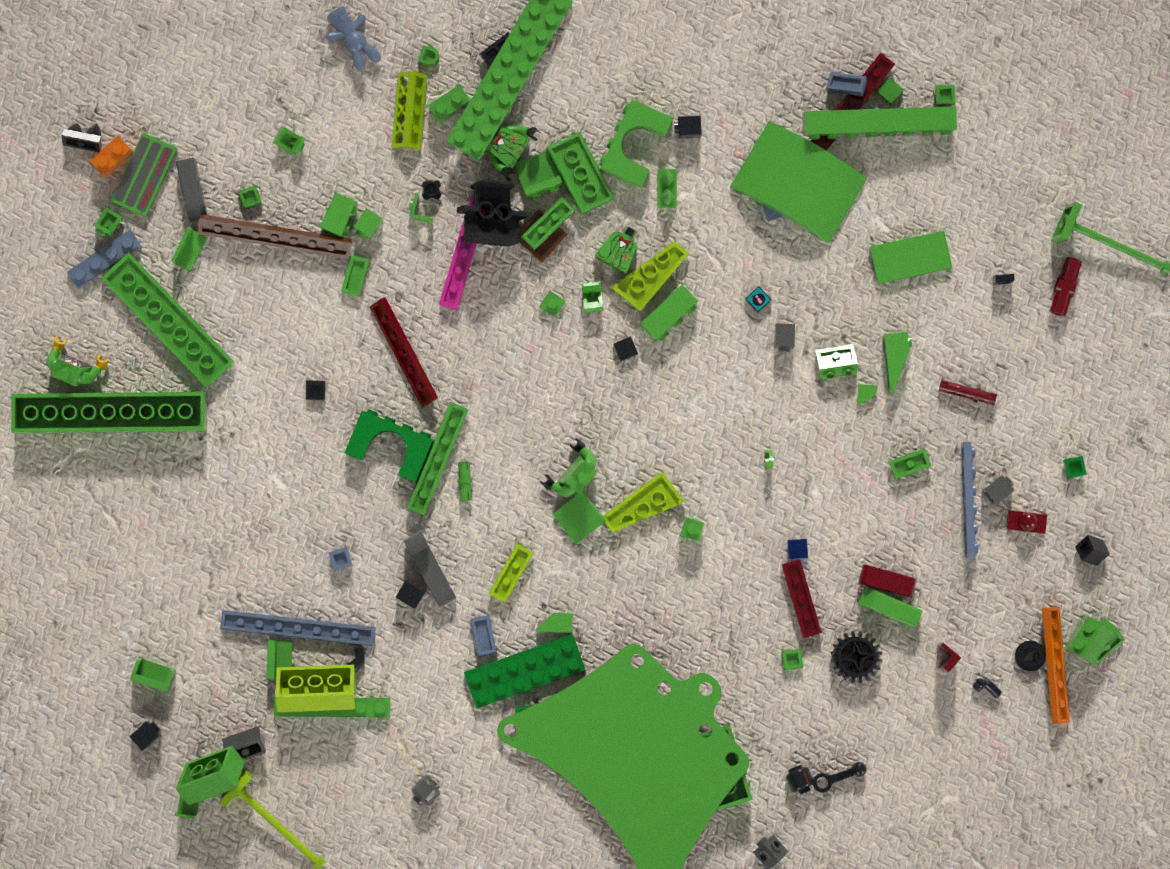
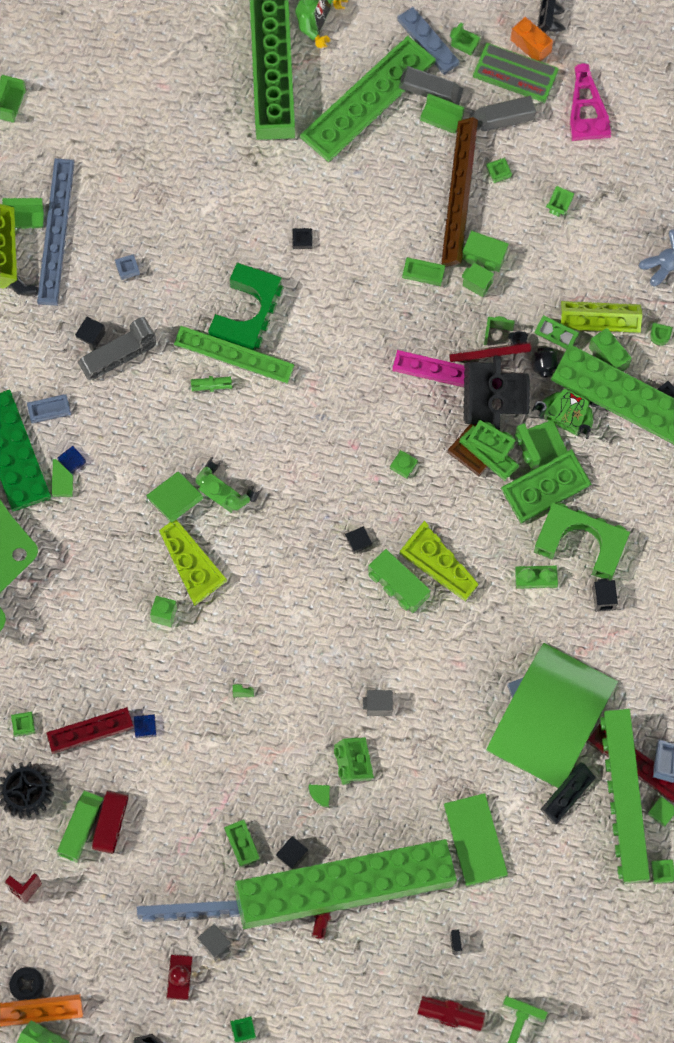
camera: 90 degrees right, 15 degrees down
dark red plate [370,297,438,408] -> none
lime plate [488,543,534,603] -> none
bright green bracket [581,281,604,313] -> none
bright green torso [595,227,637,275] -> none
tile [745,286,772,313] -> none
bright green slope [883,332,912,393] -> none
none -> clear blue tile [57,446,86,474]
none -> bright green brick [234,839,457,930]
none -> black panel [276,836,309,870]
none -> dark grey piece [399,66,464,105]
none -> dark red tile [449,342,532,362]
none -> bright green bracket [467,420,515,462]
none -> black head [533,347,559,378]
none -> bright green piece [534,315,579,350]
none -> black tile [540,762,596,825]
none -> dark pink plate [569,63,611,141]

